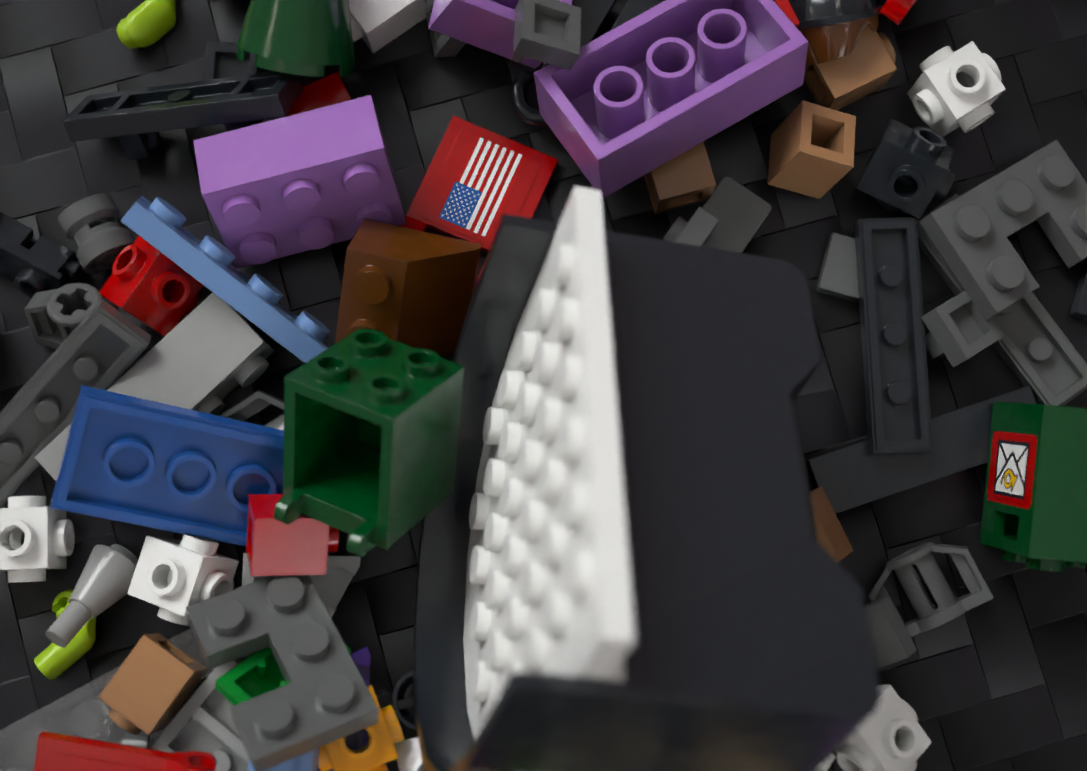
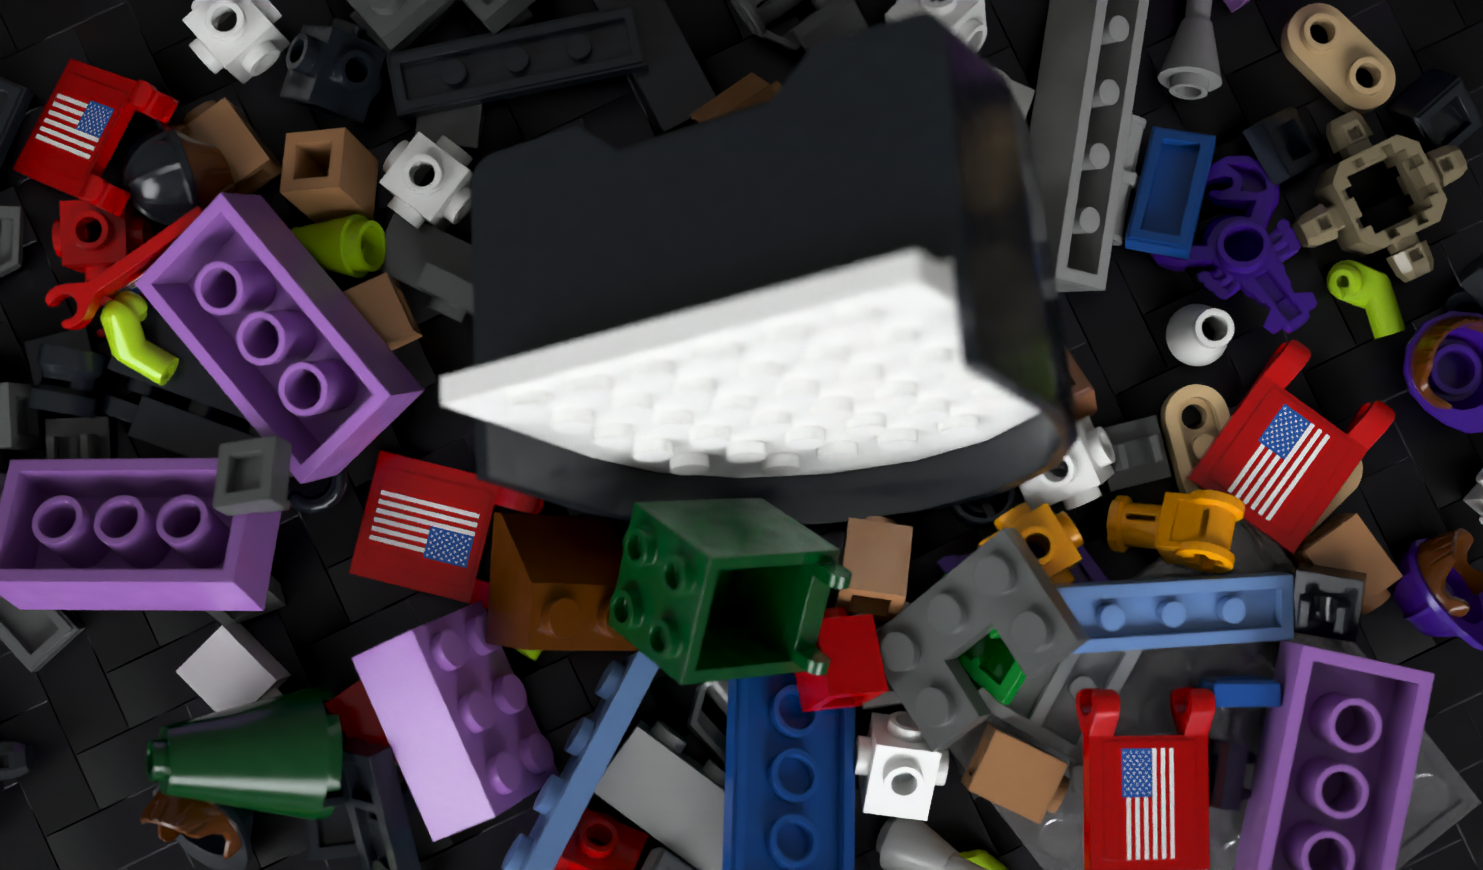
camera: 100 degrees left, 5 degrees up
none -> lime cone [291,214,387,278]
none -> white brick [379,131,473,232]
none -> medium nougat brick [835,516,913,622]

